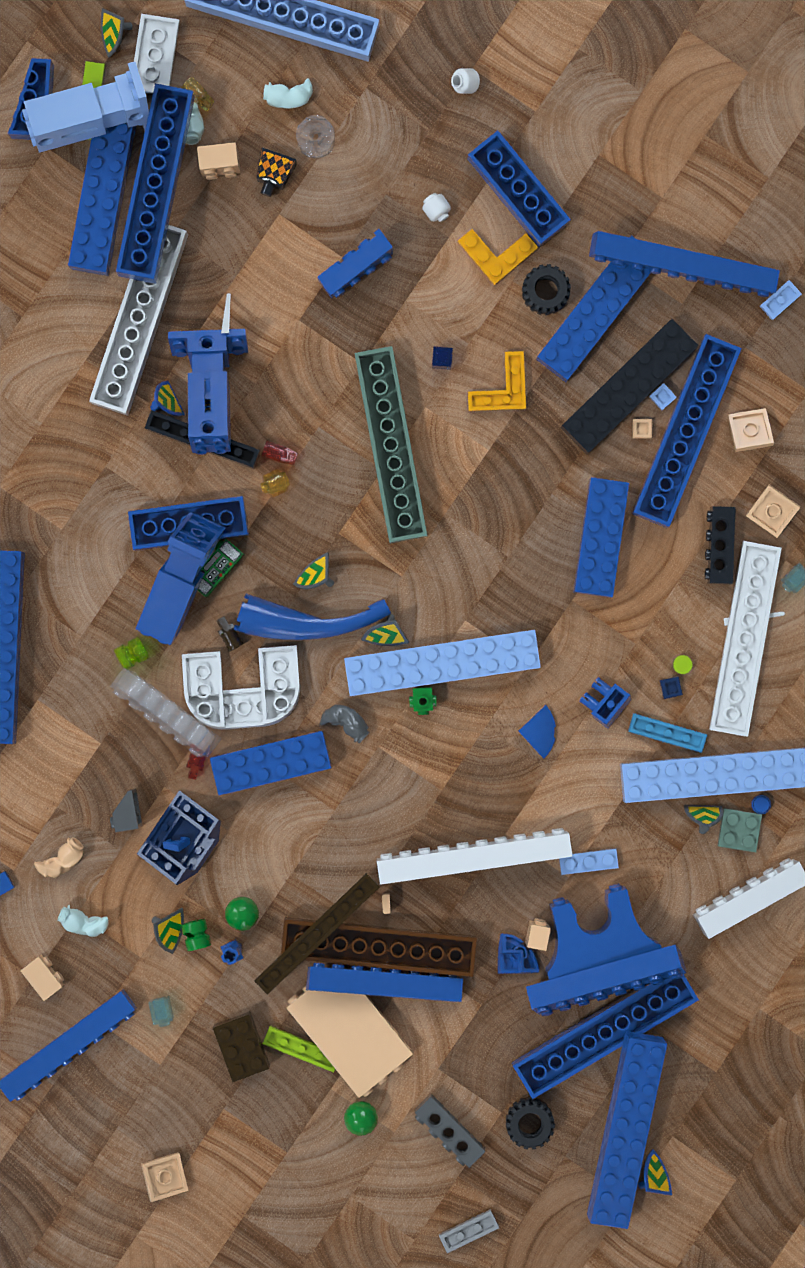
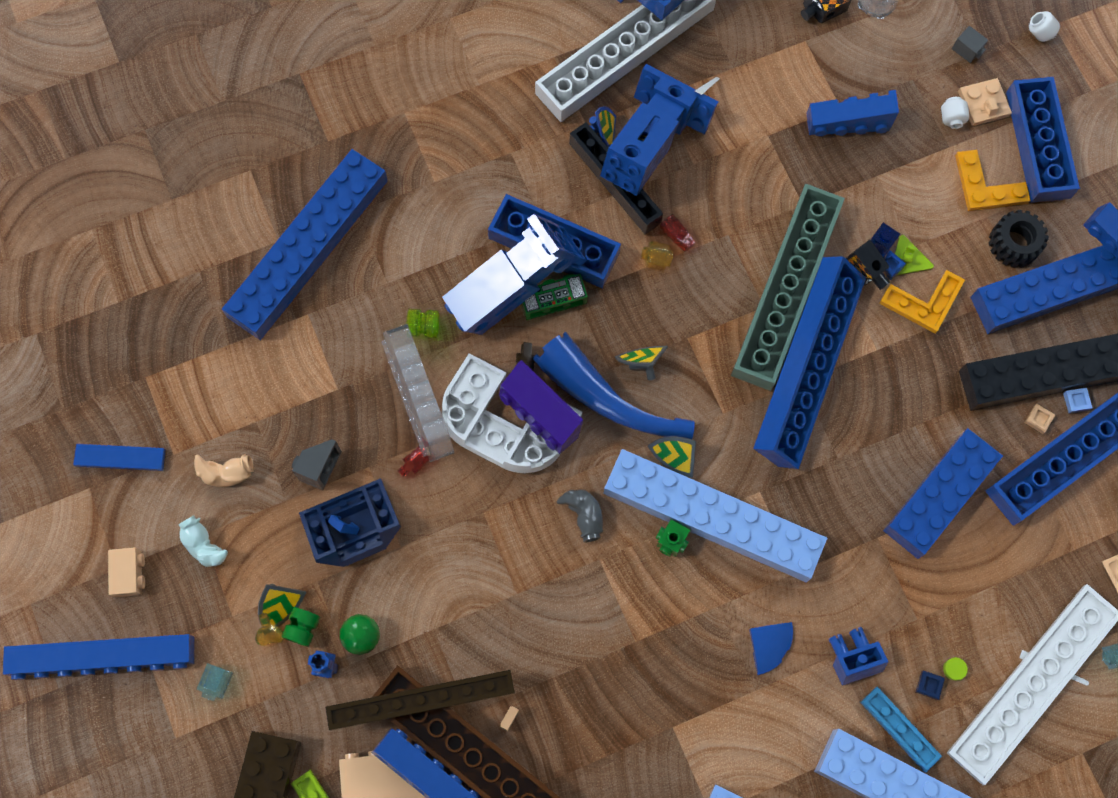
camera: 30 degrees right, 15 degrees down
blue brick [210,730,332,796] -> none
white brick [377,828,572,884] -> none
black brick [704,506,736,585] -> none
none -> clear yellow rock [255,613,284,646]
none -> dark purple slope [499,360,583,454]
none -> blue brick [753,256,866,469]
none -> black torso [846,239,890,290]
none -> blue tile [885,250,906,280]
none -> lime piece [894,235,934,276]
none -> dark grey brick [952,26,988,63]
none -> light nougat hinge [958,78,1012,126]

